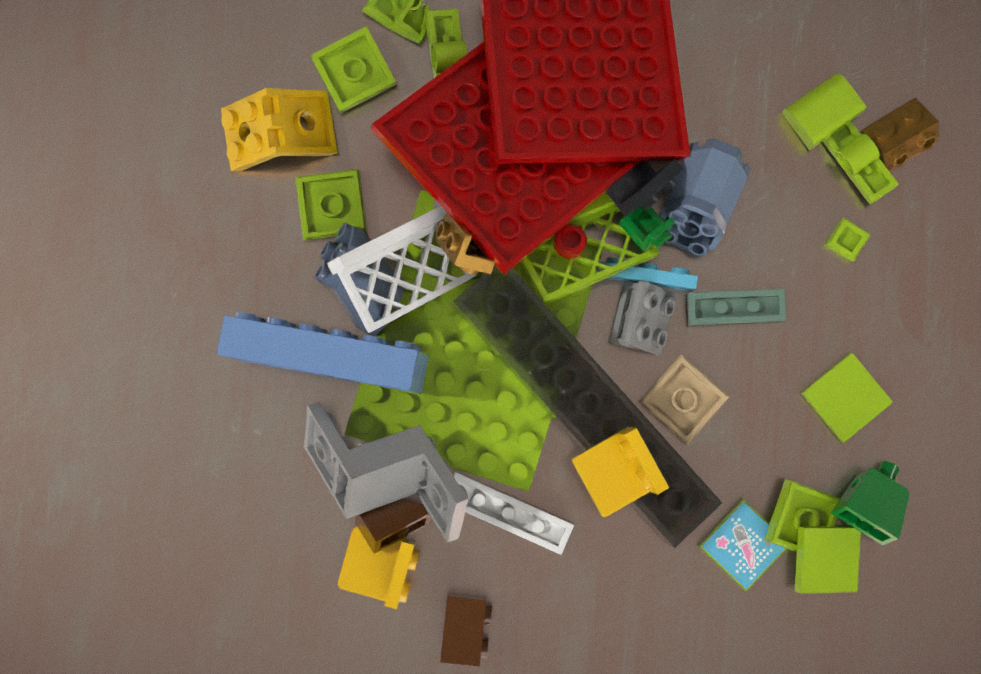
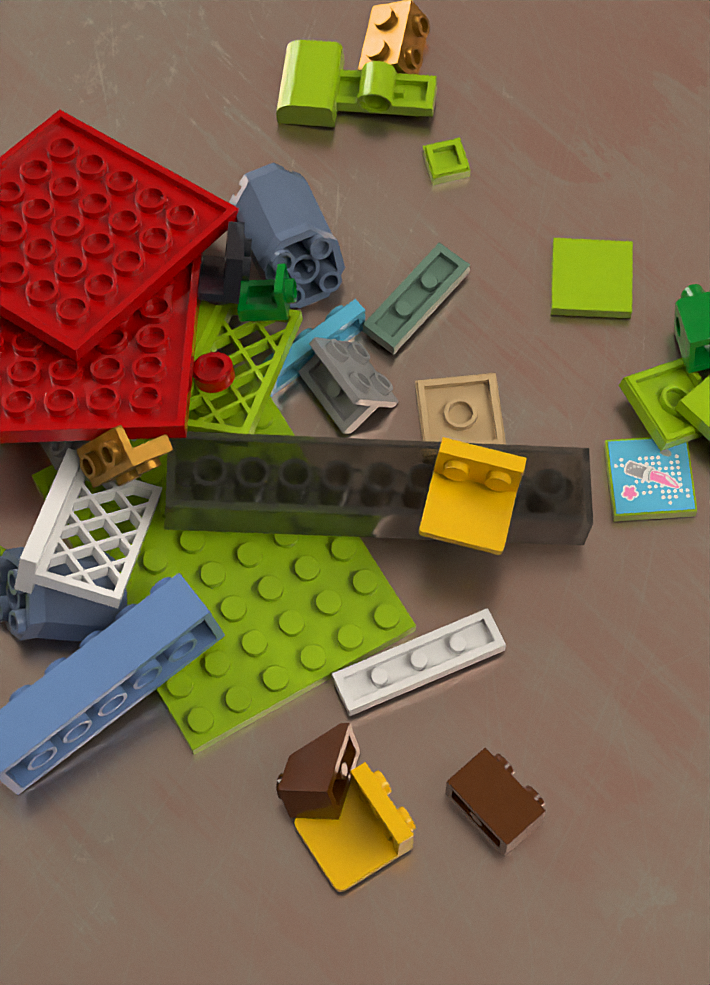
camera: 45 degrees left, 20 degrees down
light grey bracket [304,402,469,543] -> none

